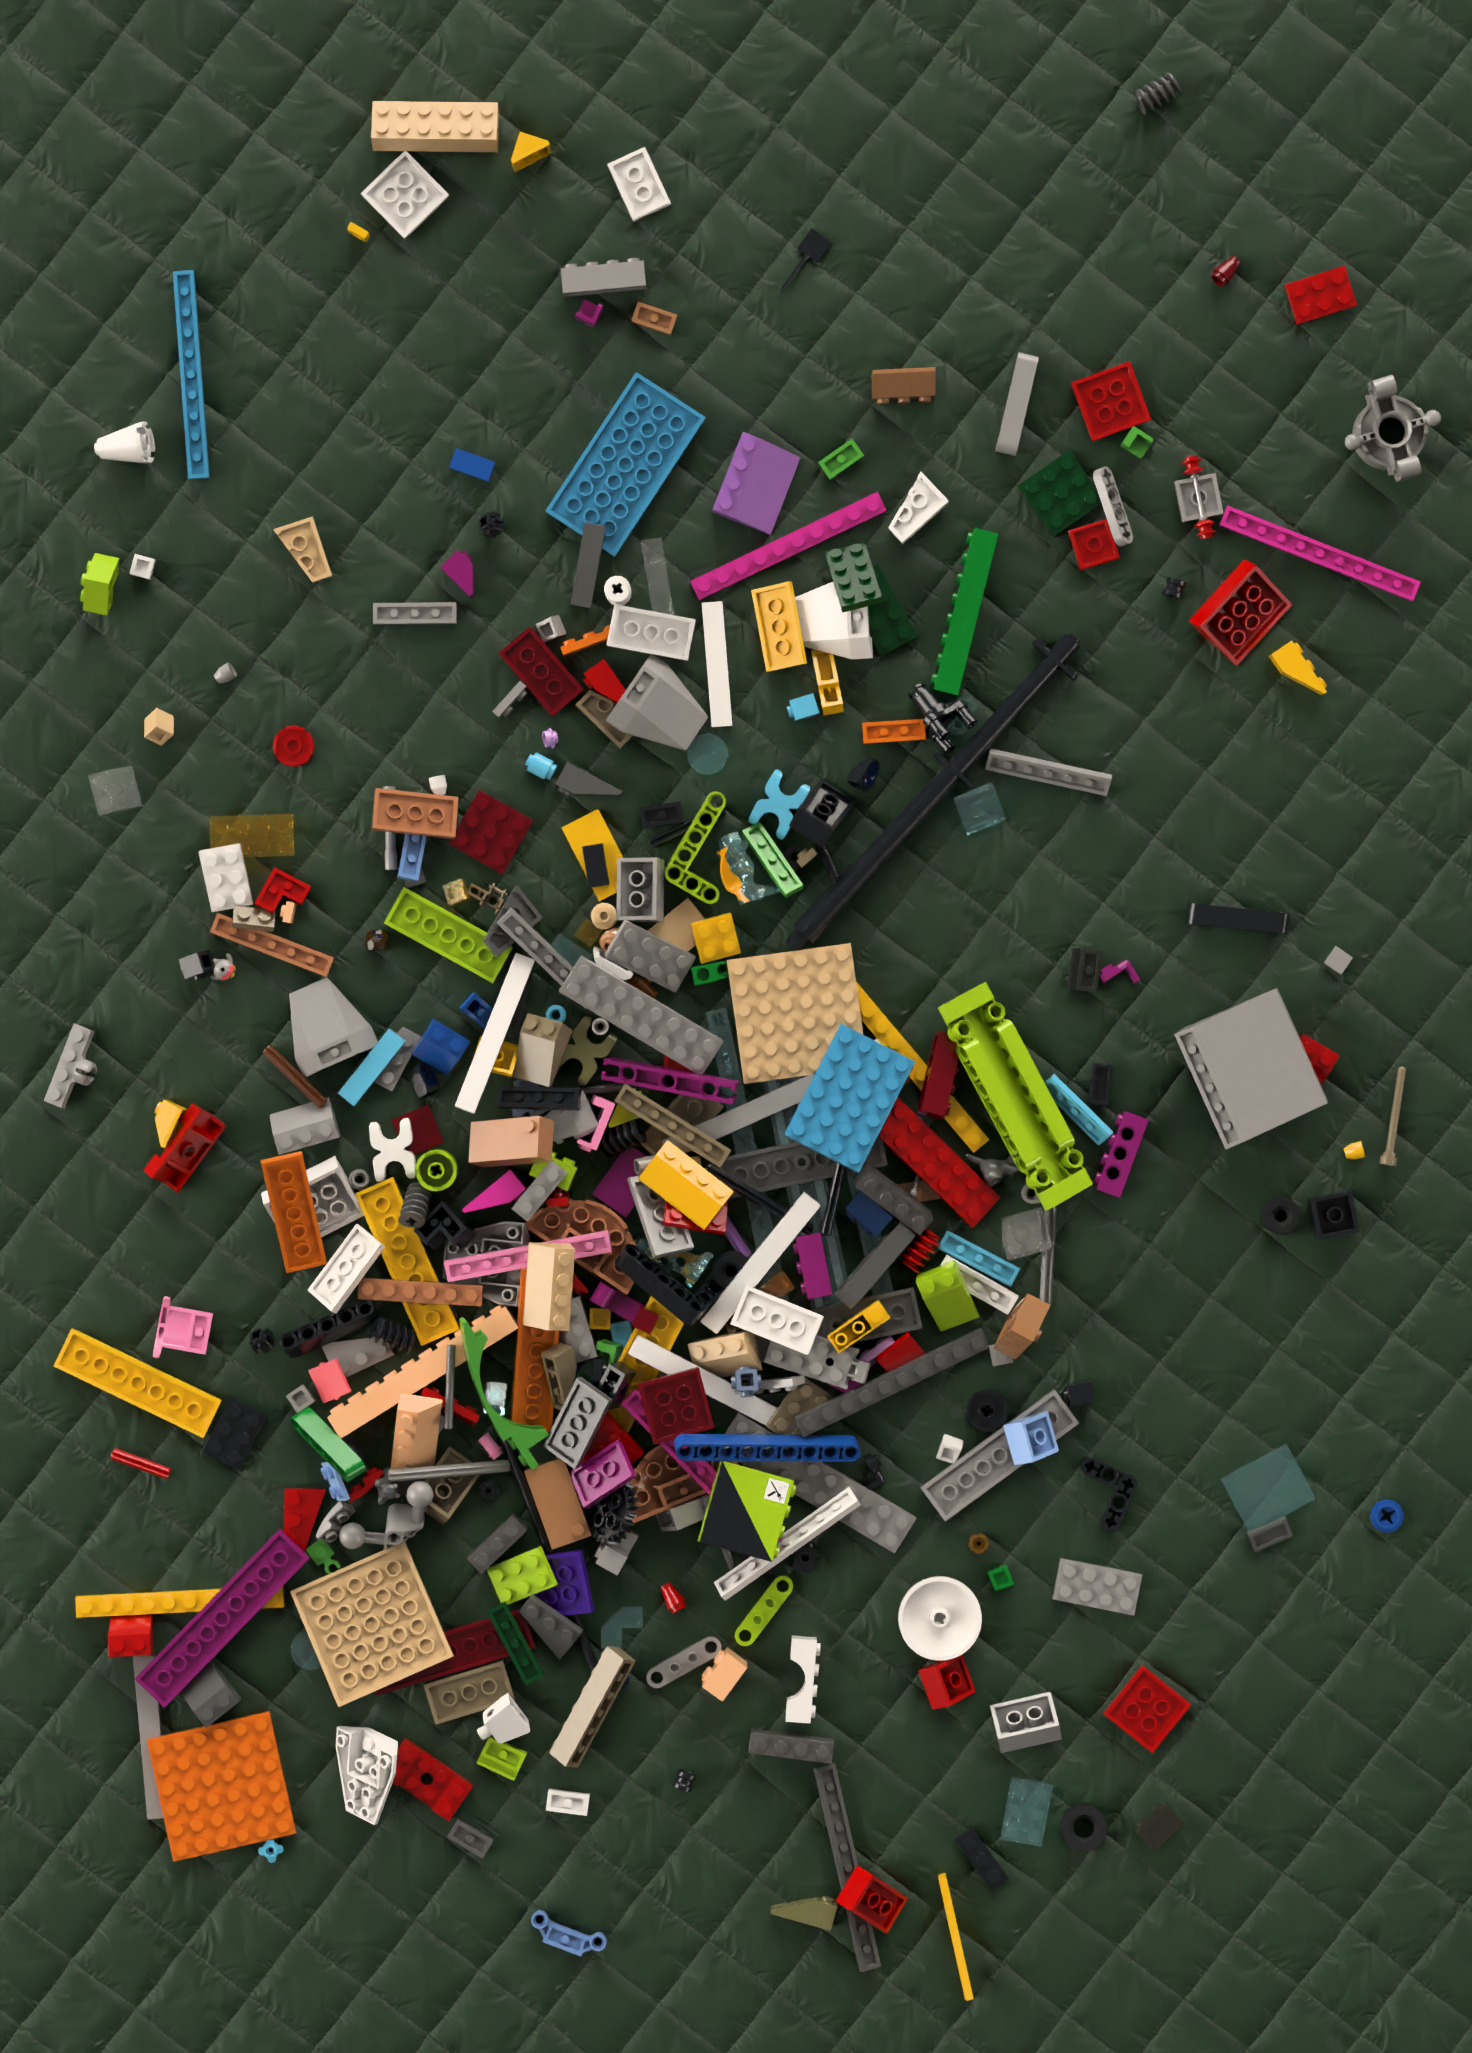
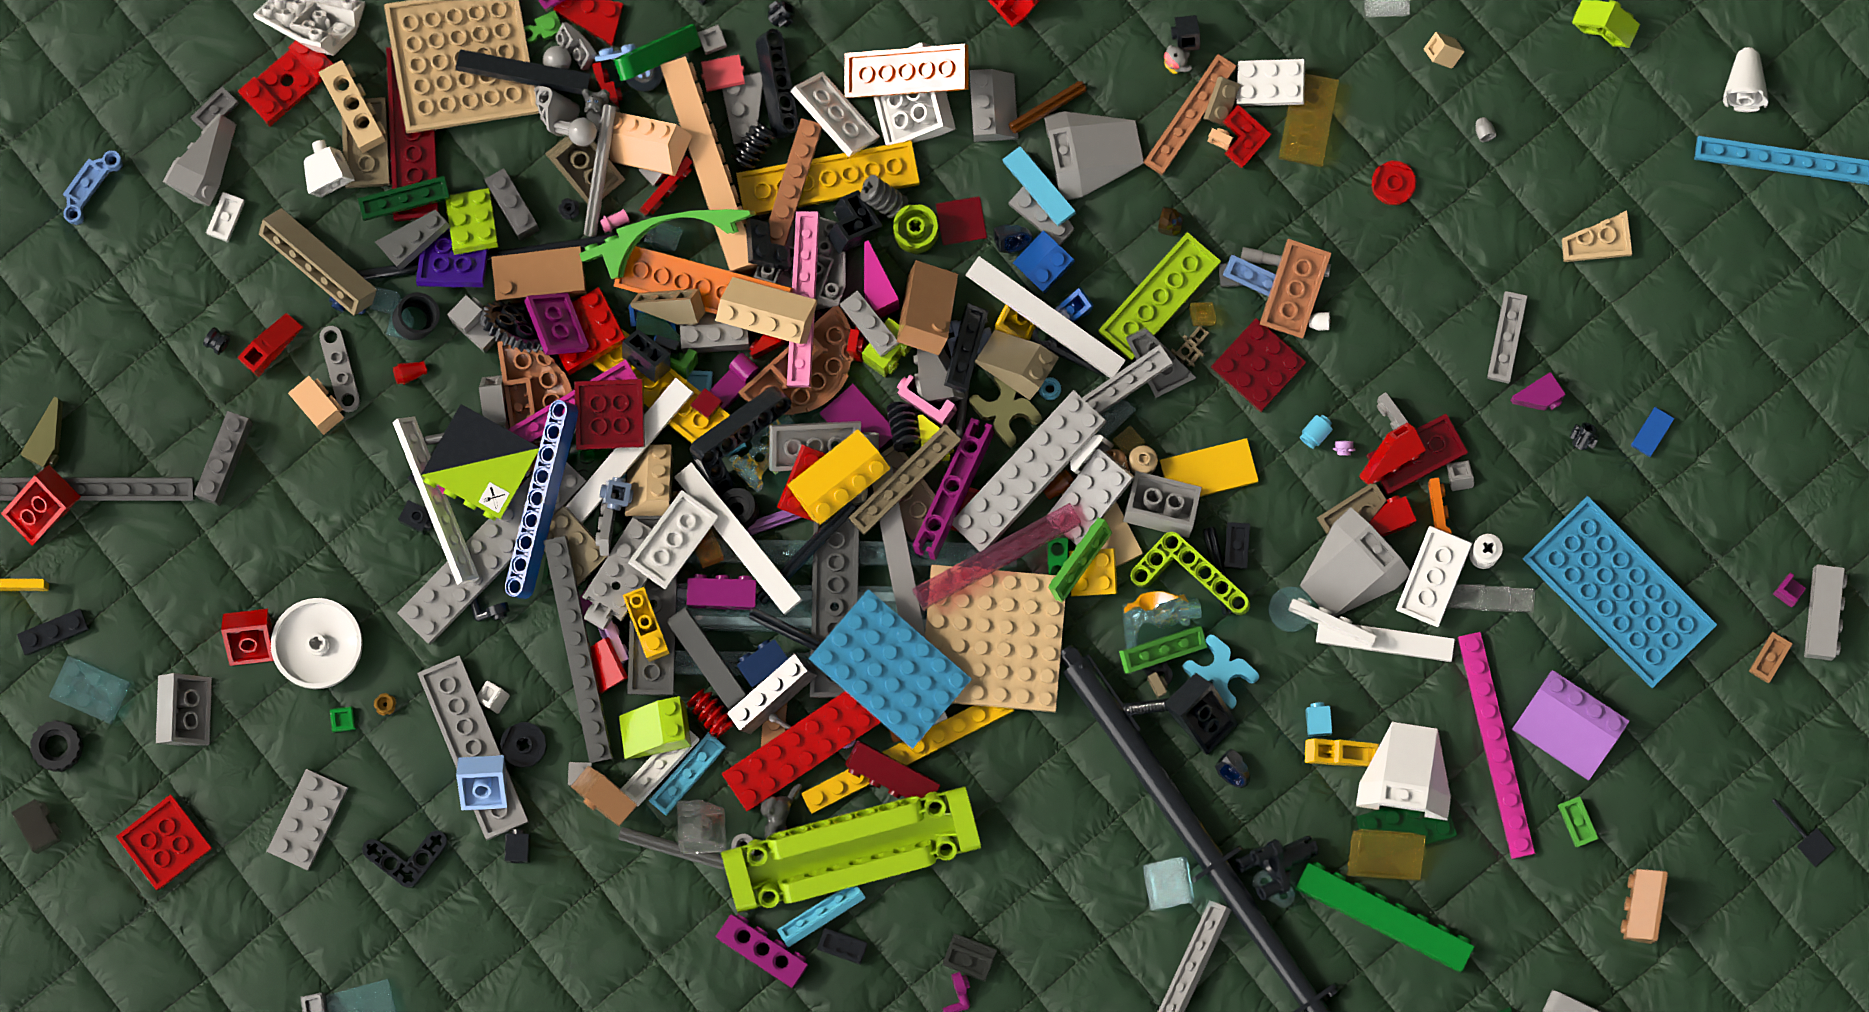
camera: 110 degrees right, 10 degrees down
white plate [129,554,156,580] -> none
light grey plate [349,1169,370,1190] -> none
white piece [369,1118,416,1182] -> none
dark grey piece [444,1345,456,1429] -> none
lime plate [477,1735,527,1781] -> none
plate [543,1377,613,1469] -> none
dark grey slope [556,762,623,796] -> none
dark grey tile [570,522,606,608] -> none
black tile [582,843,610,888] -> none
yellow plate [589,1308,611,1330] -> none
white hose [592,1018,609,1035] -> none
lime plate [735,1575,793,1646] -> none
yellow plate [751,581,807,672] -> none
white arch [785,1635,821,1724] -> none
plate [825,542,883,613] -> none
orange plate [862,719,926,744] -> none
white wing [888,472,949,544] -> none
none -> light grey wedge [163,114,236,206]
none -> red slope [238,313,303,377]
none -> tan brick [319,60,386,153]
none -> black piece [392,292,440,340]
none -> black tile [455,49,591,95]
none -> black plate [746,218,791,270]
none -> clear pink plate [912,503,1081,610]
none -> bright green plate [1048,517,1112,602]
none -> white plate [1288,598,1376,647]
none -> clear yellow piece [1347,830,1426,880]
none -> red slope [1359,422,1426,485]

